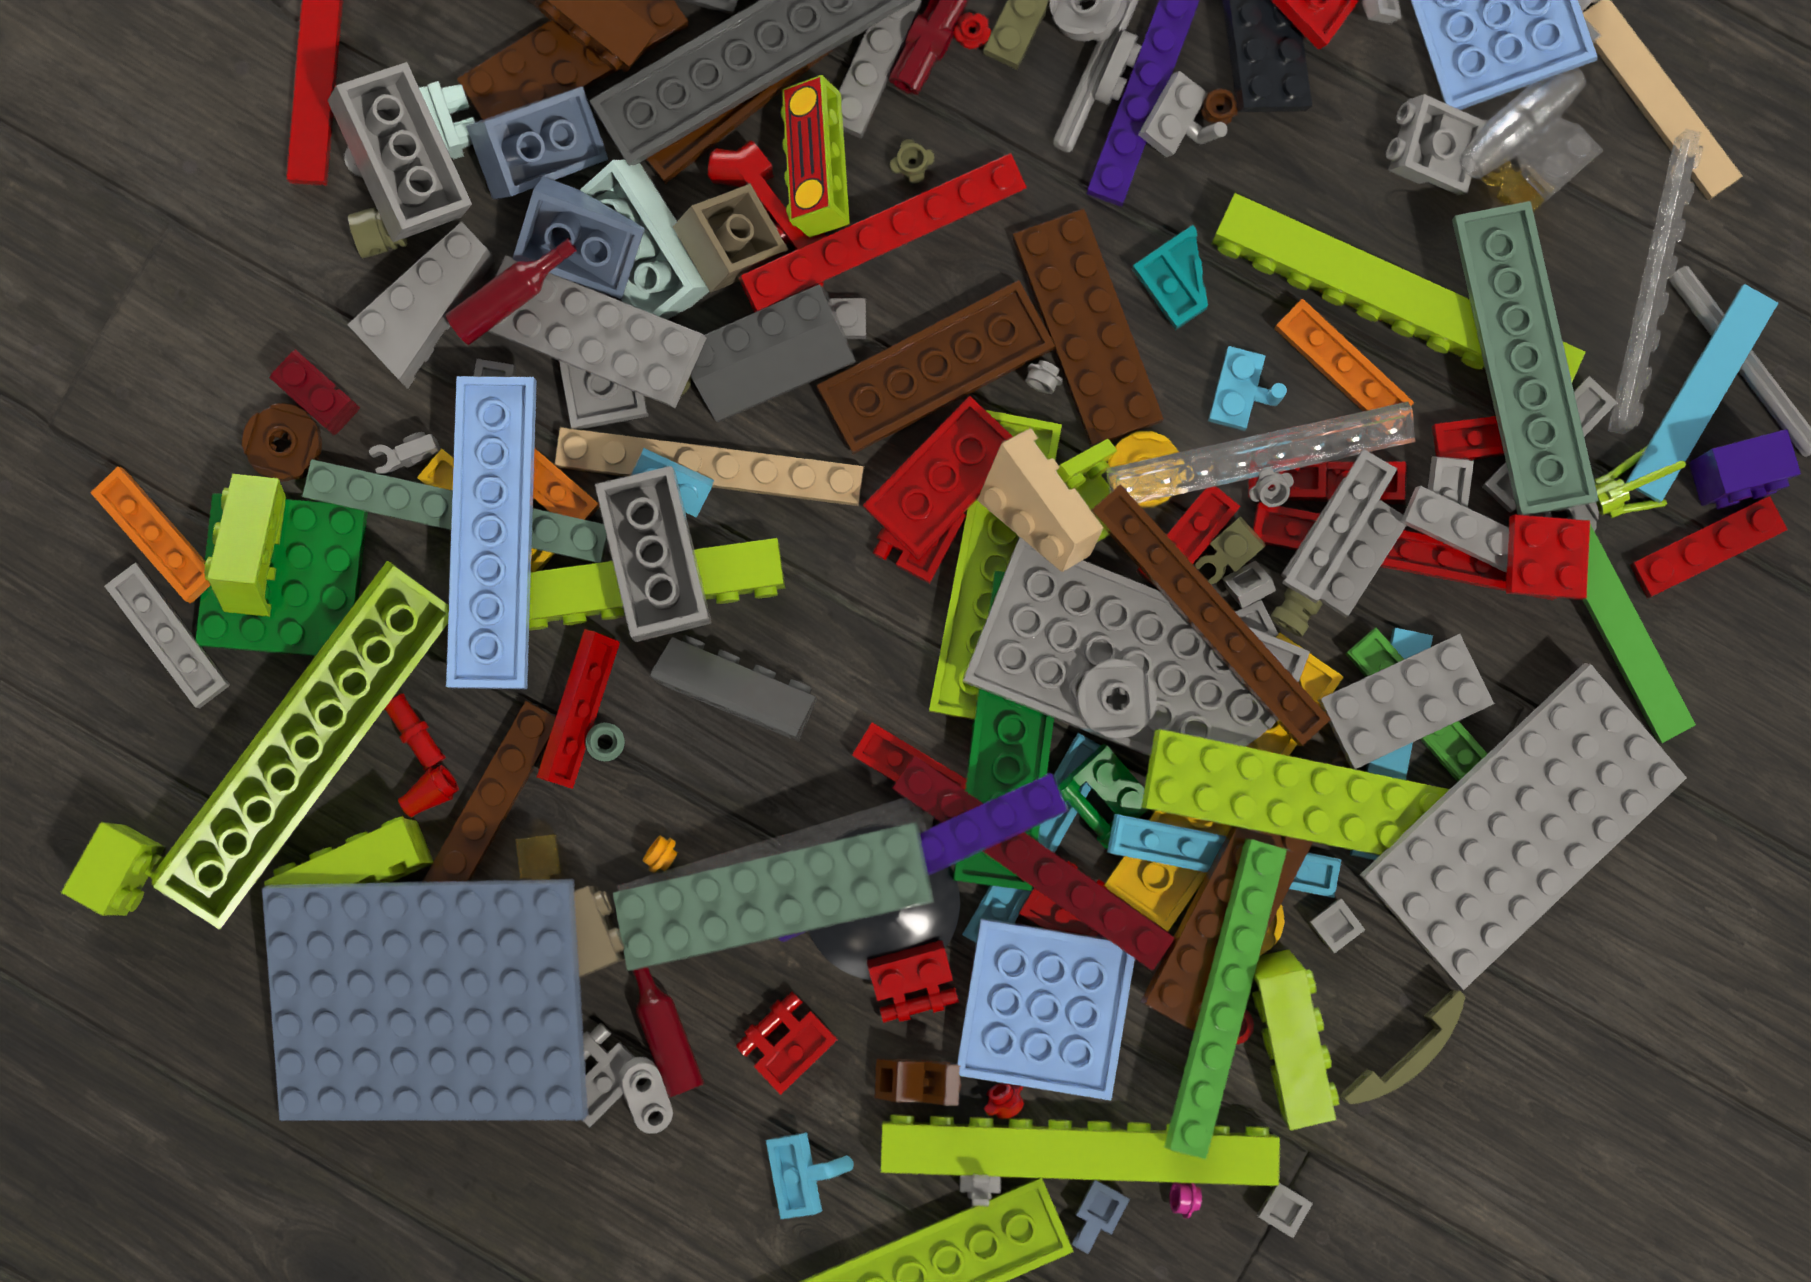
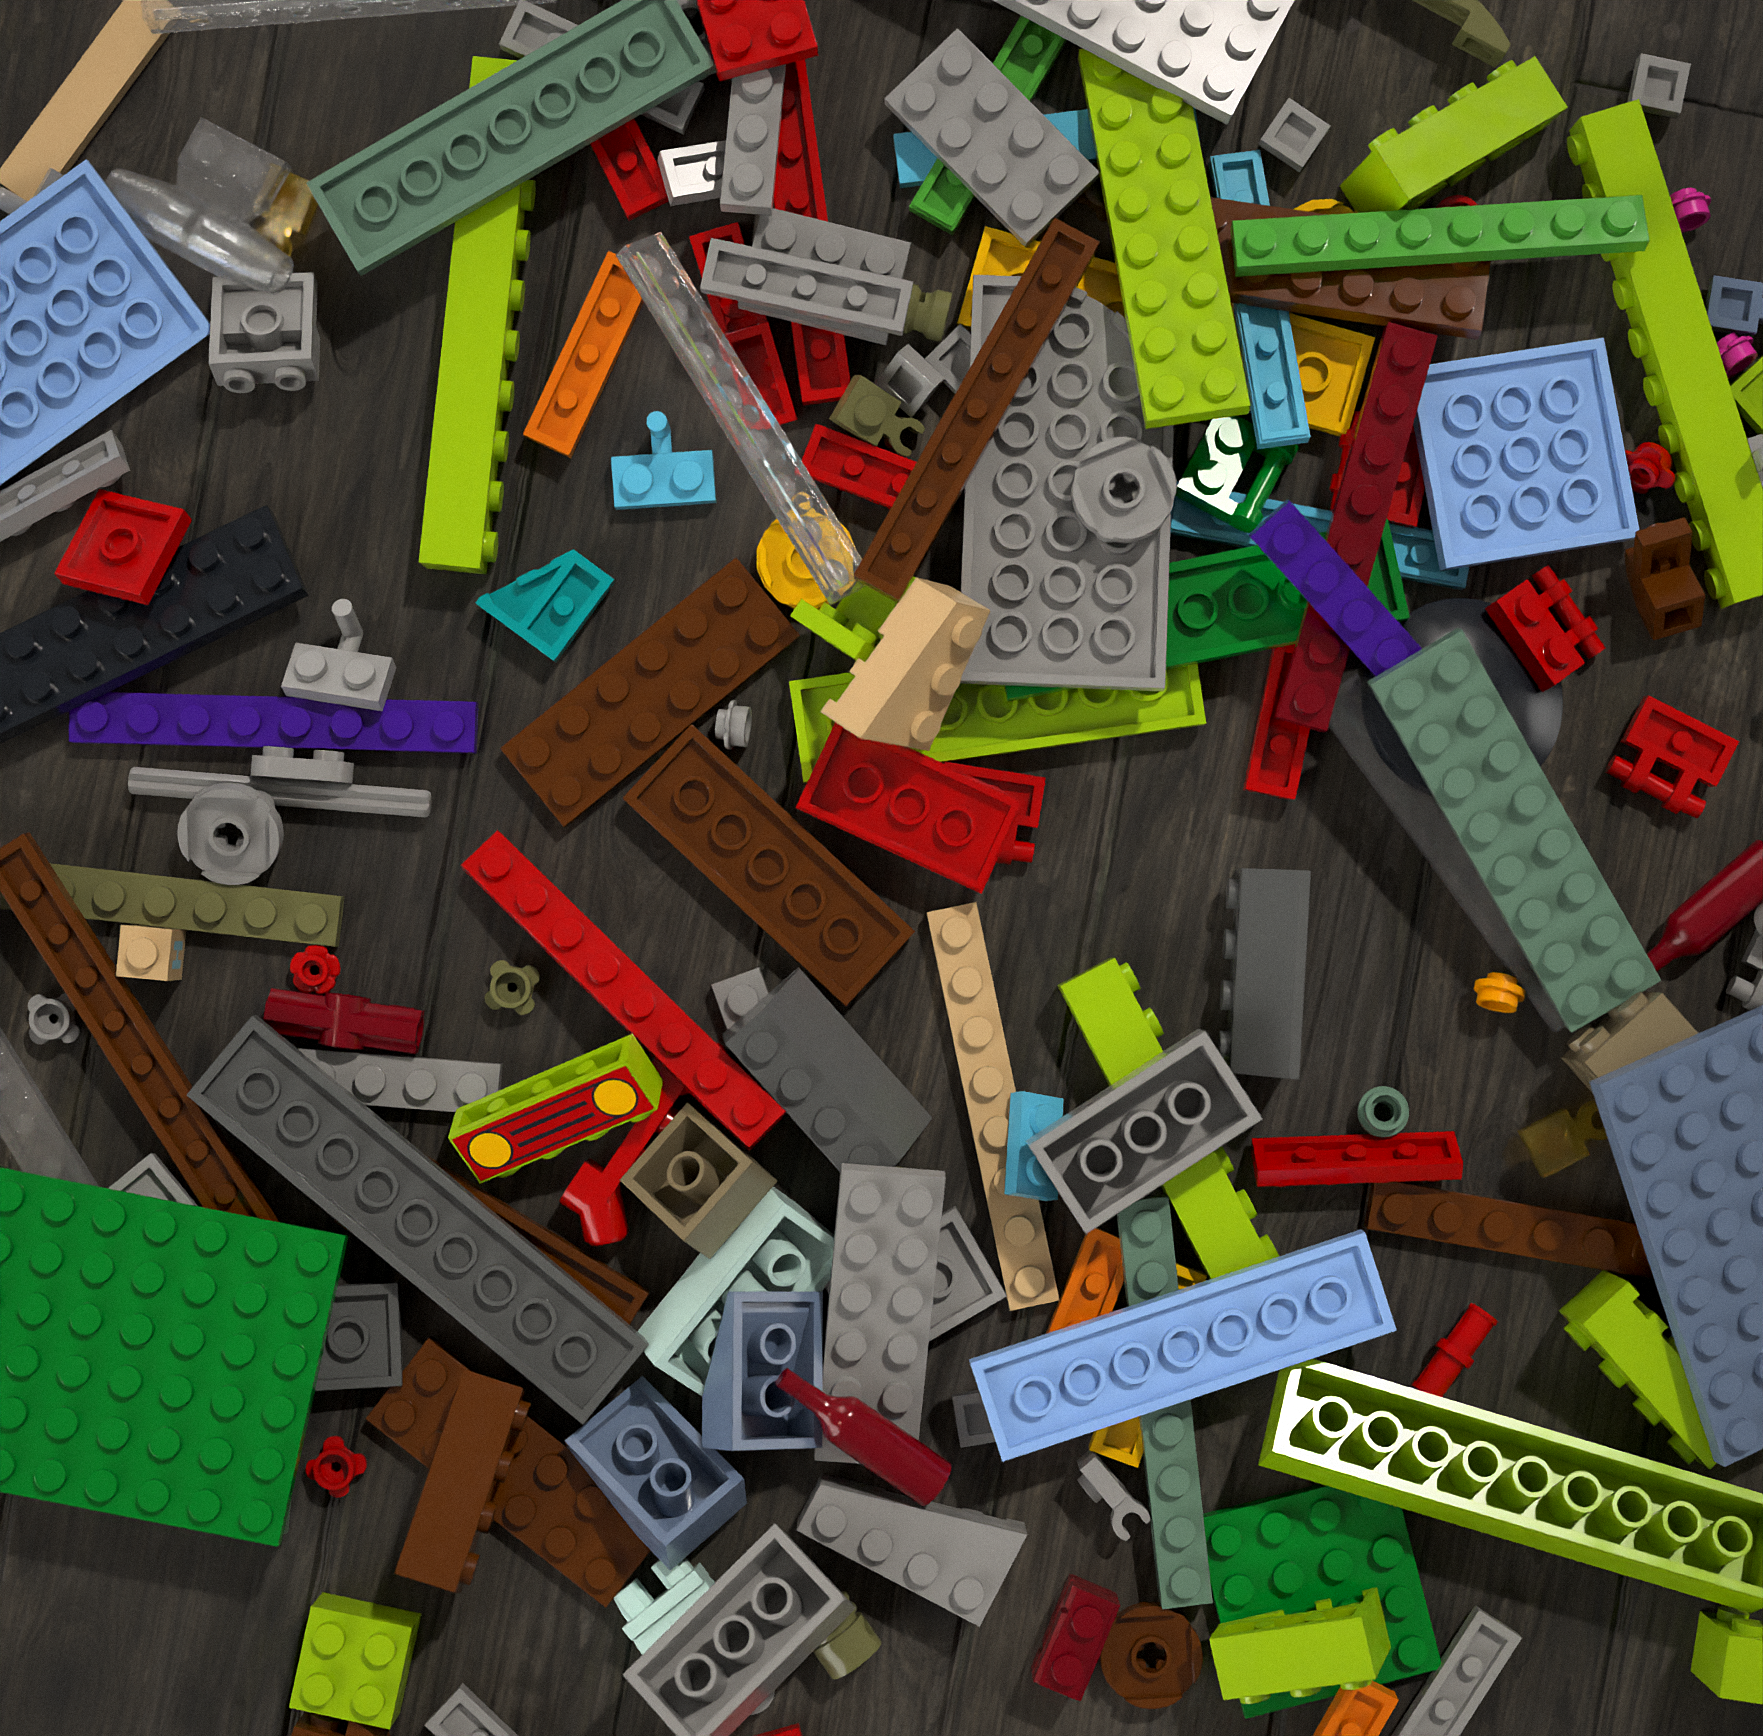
camera: 110 degrees left, 5 degrees up
red cone [398,765,459,818] -> none
reddish brown plate [1202,89,1238,125] -> none
light grey plate [1249,467,1294,507] -> none
none -> dark pink plate [1717,333,1758,379]

